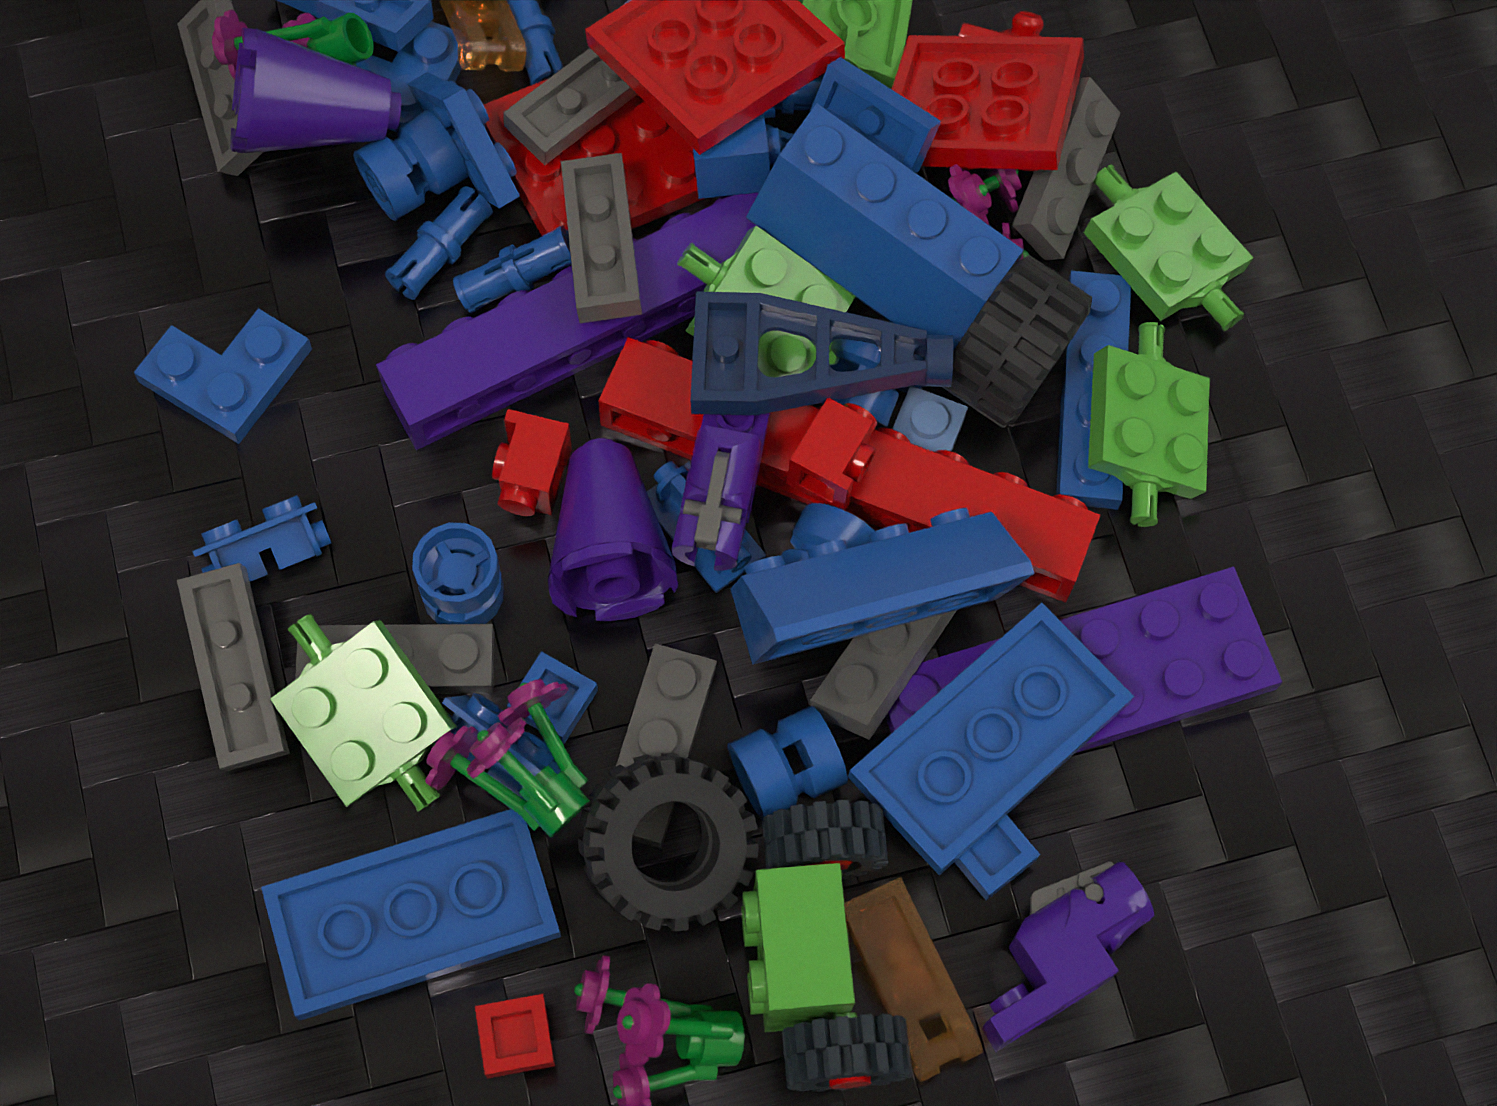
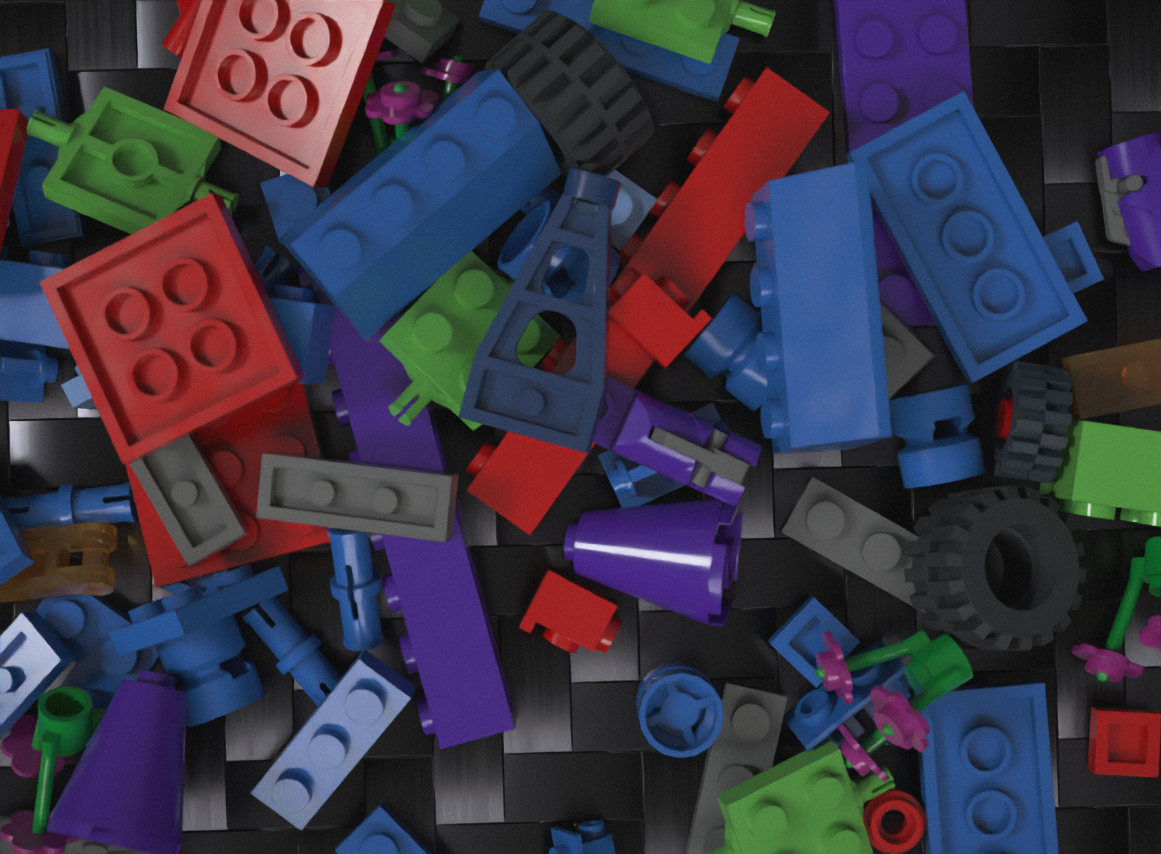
camera: 70 degrees left, 20 degrees up
blue plate [809,57,941,173] -> none
none -> plate [251,649,416,830]
none -> red plate [863,789,926,854]

